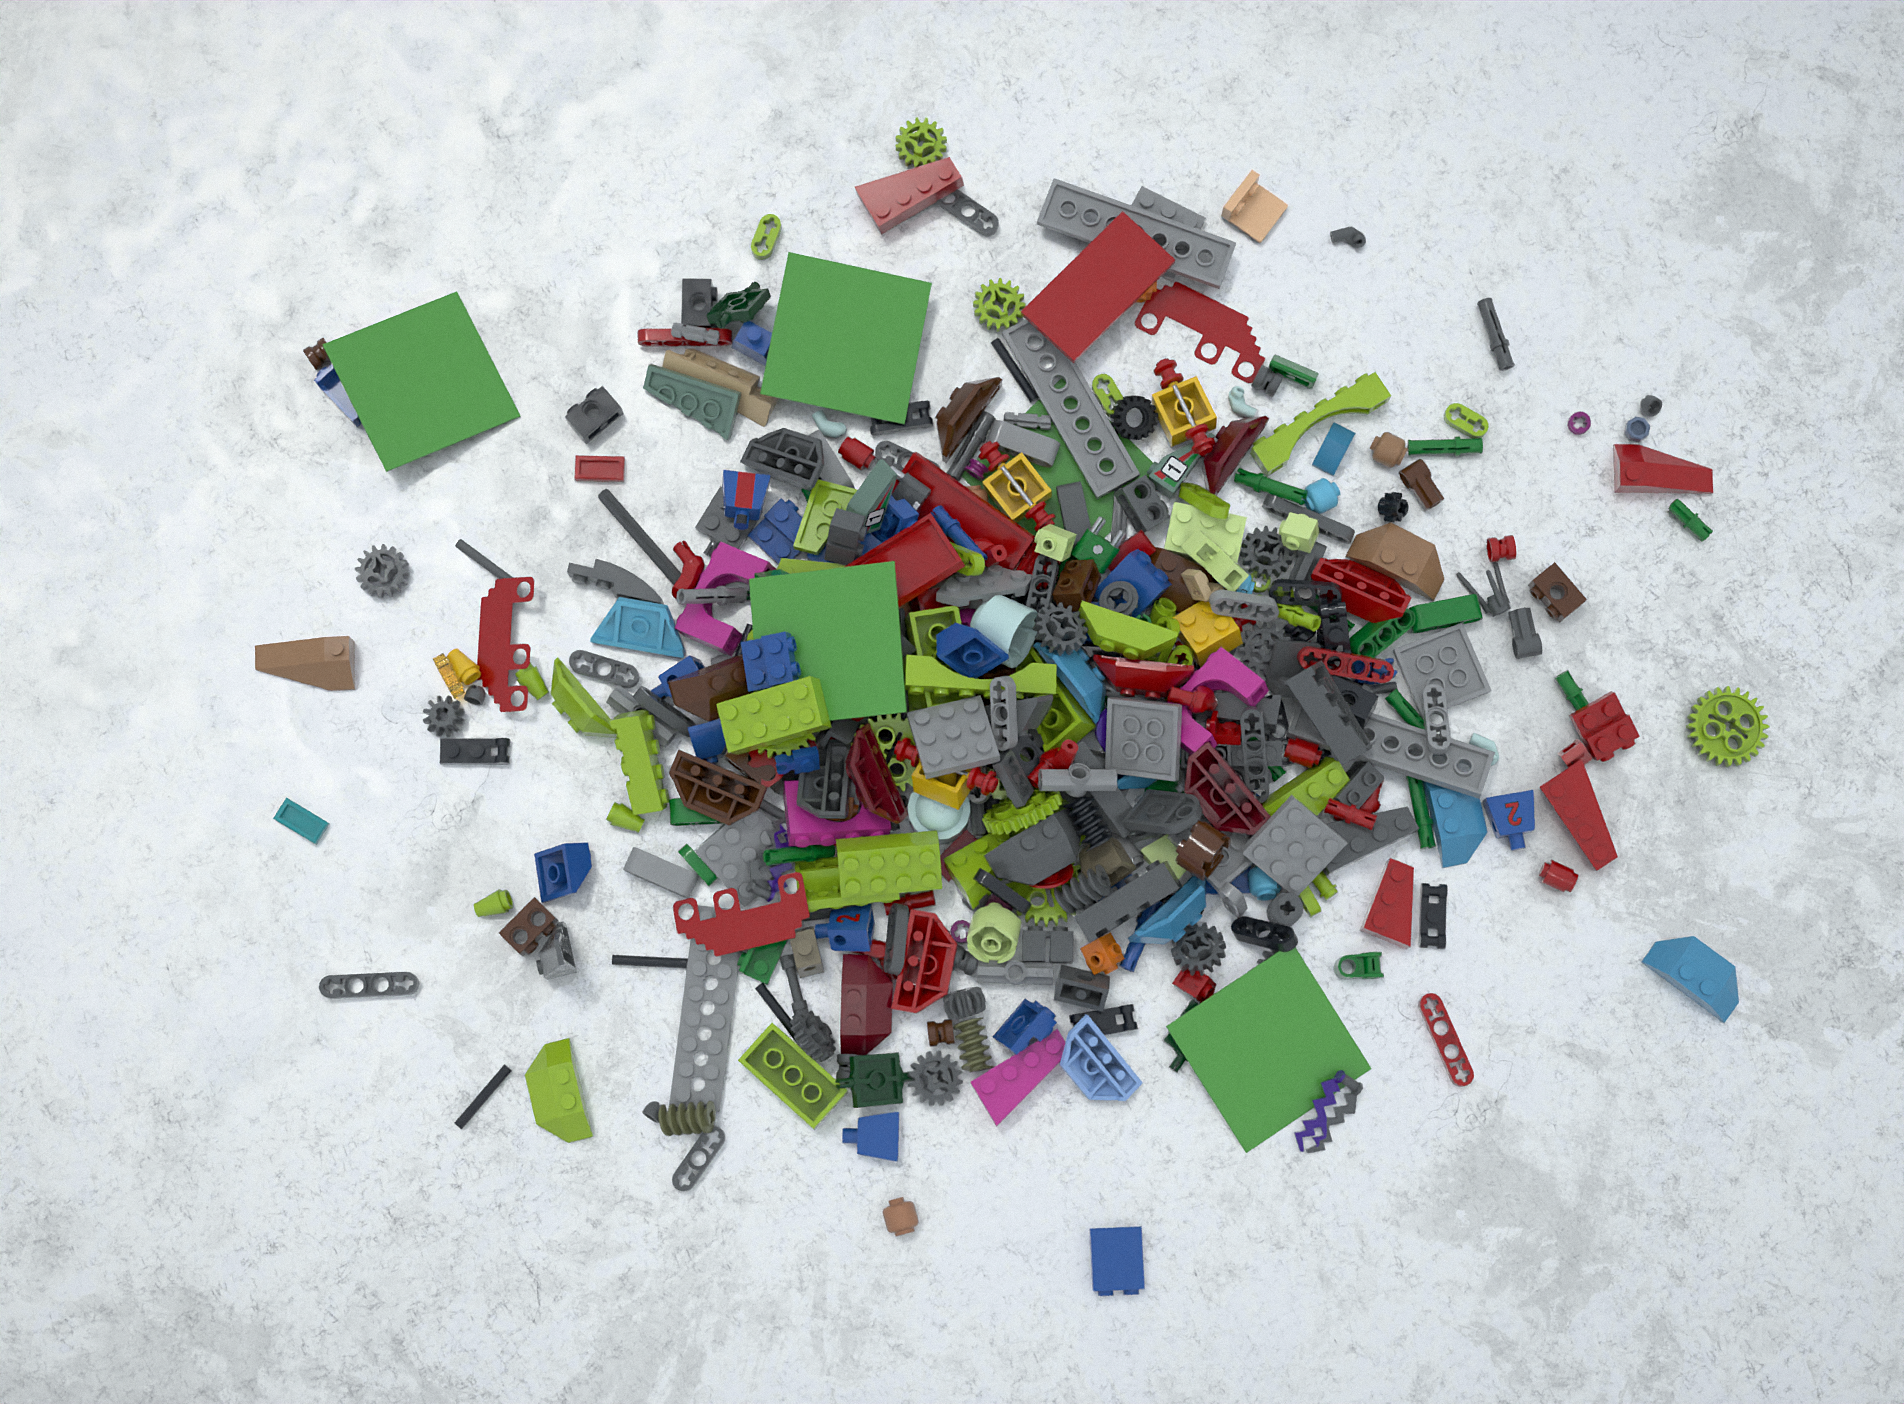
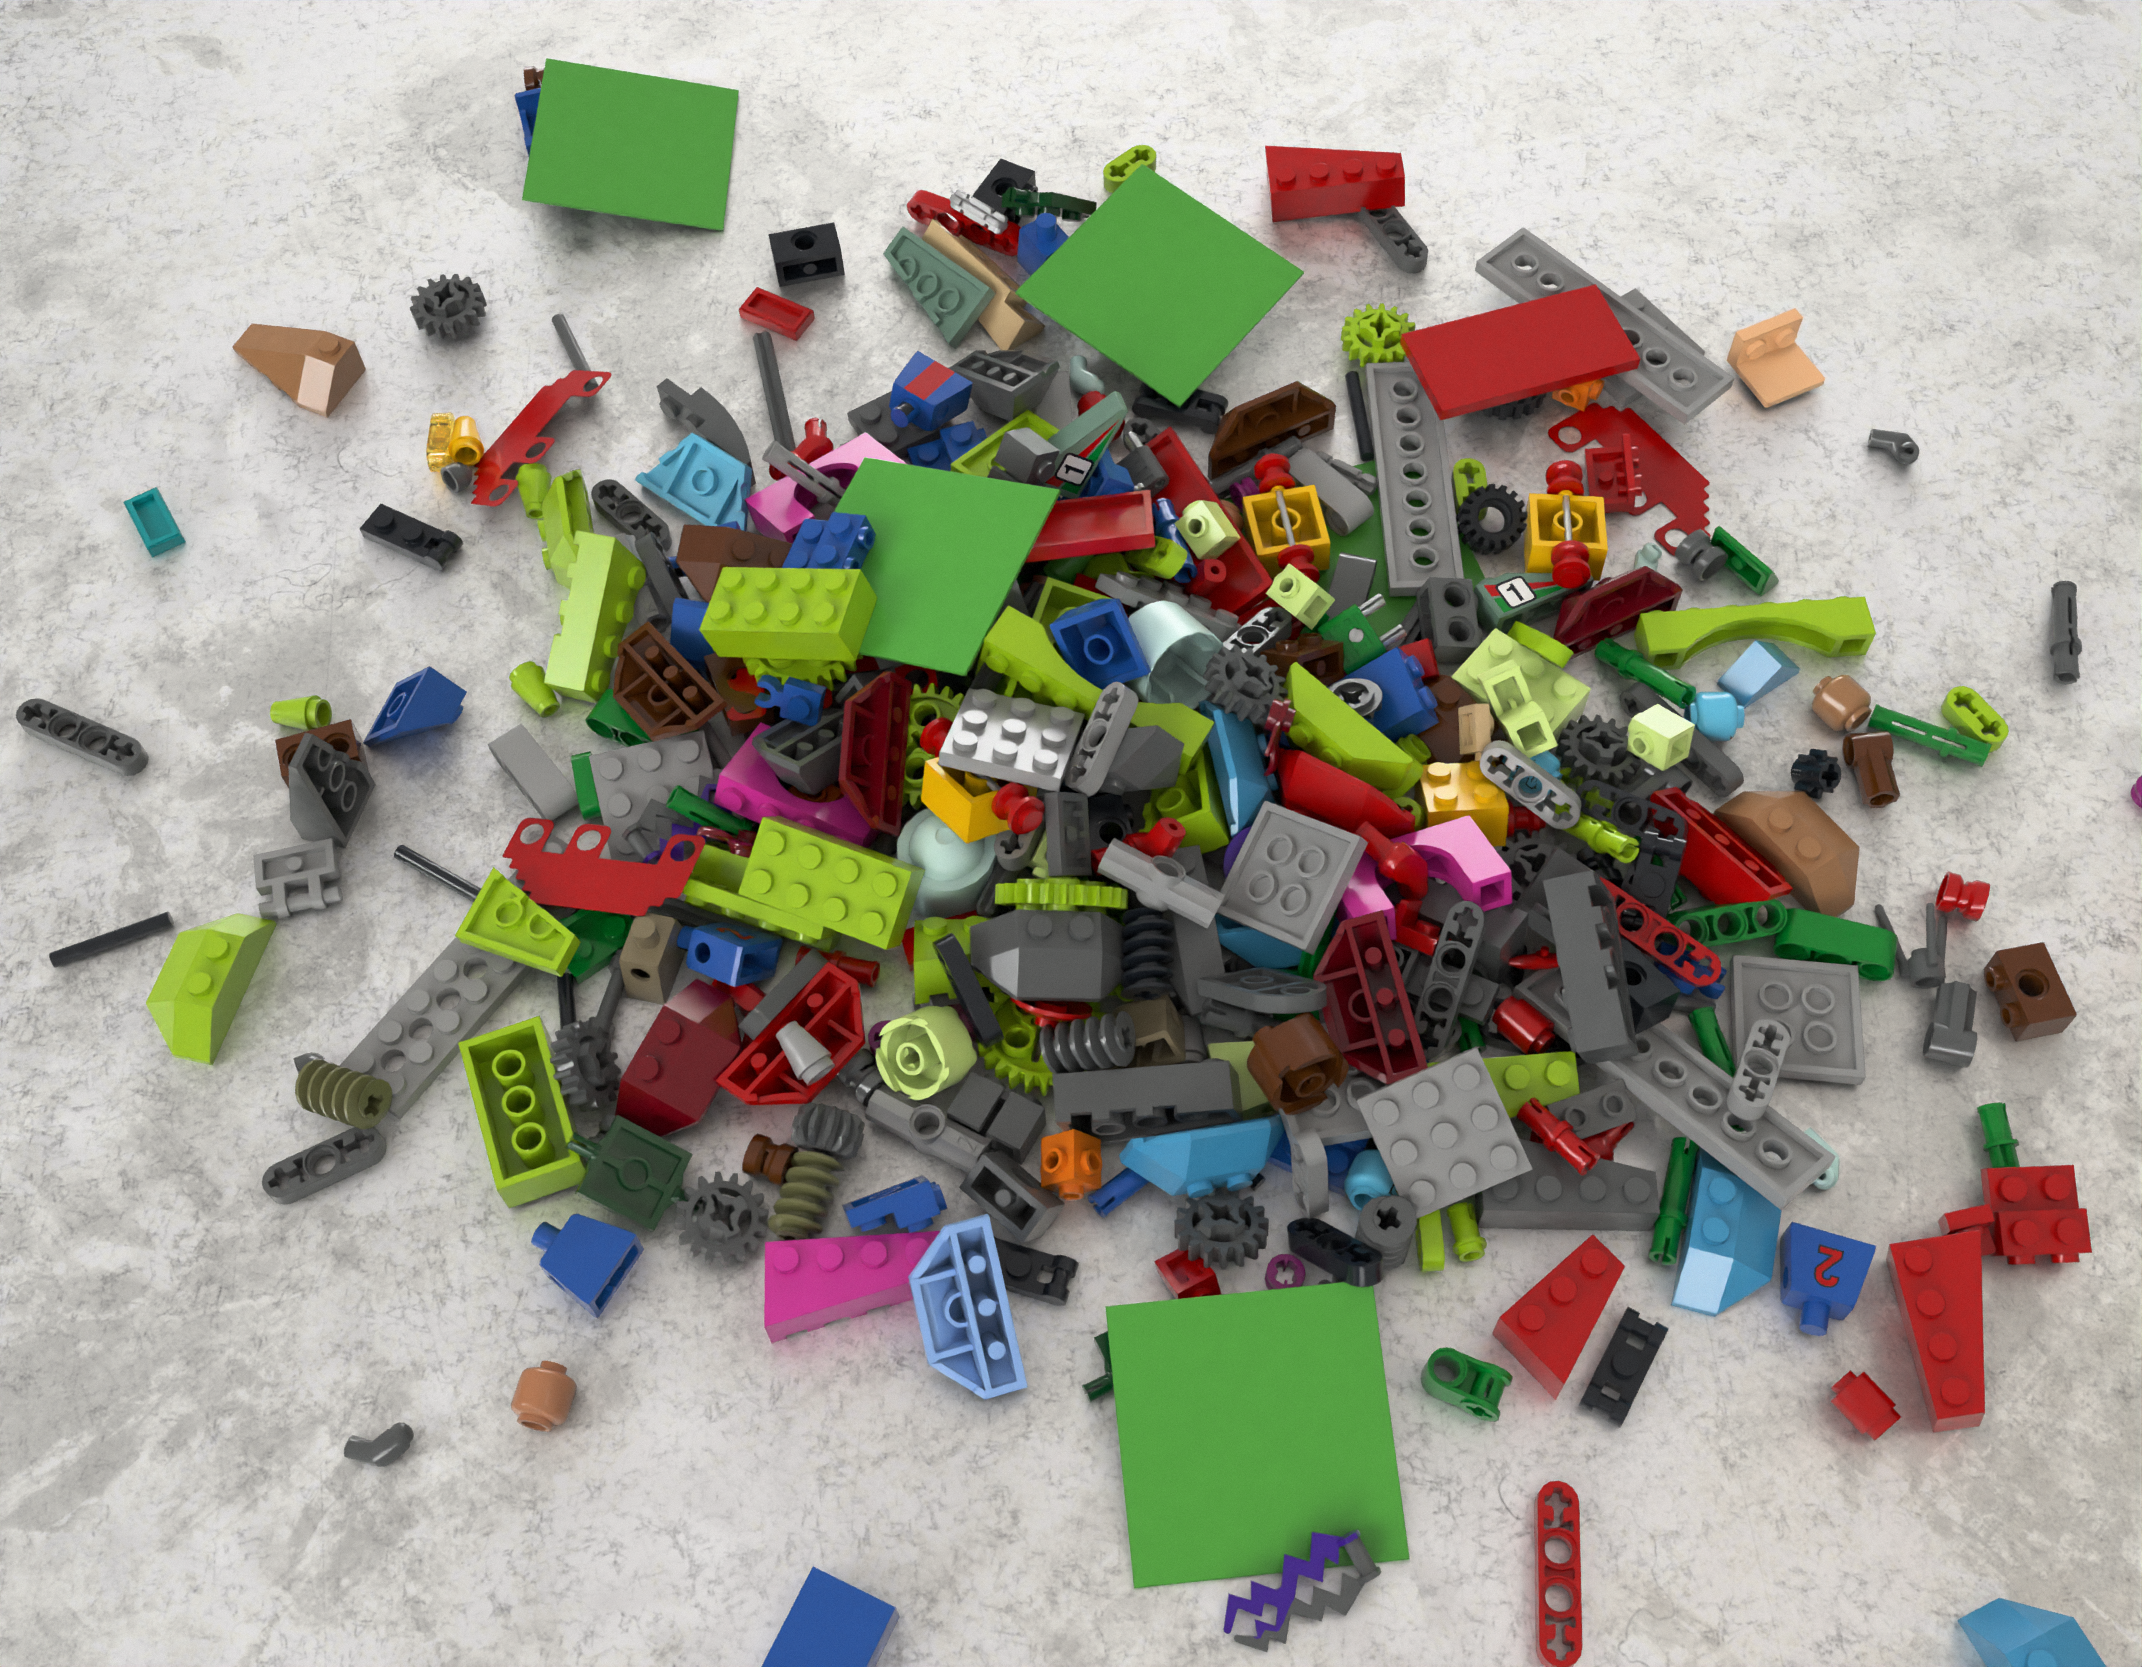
camera: 30 degrees right, 20 degrees down
dark grey gear [423,695,465,737] -> none
lime gear [895,117,947,168] -> none
none -> light grey plate [253,838,343,919]
none -> dark grey arm [344,1422,414,1467]
none -> lime wing [455,867,581,977]
none -> dark red plate [696,826,758,858]
none -> light grey cone [776,1021,835,1086]
none -> yellowish green brick [1174,500,1241,560]
none -> dark red plate [1263,698,1296,777]
none -> magenta bush [1264,1254,1306,1290]
none -> red helmet [1508,946,1559,969]
none -> red bracket [1584,433,1642,513]

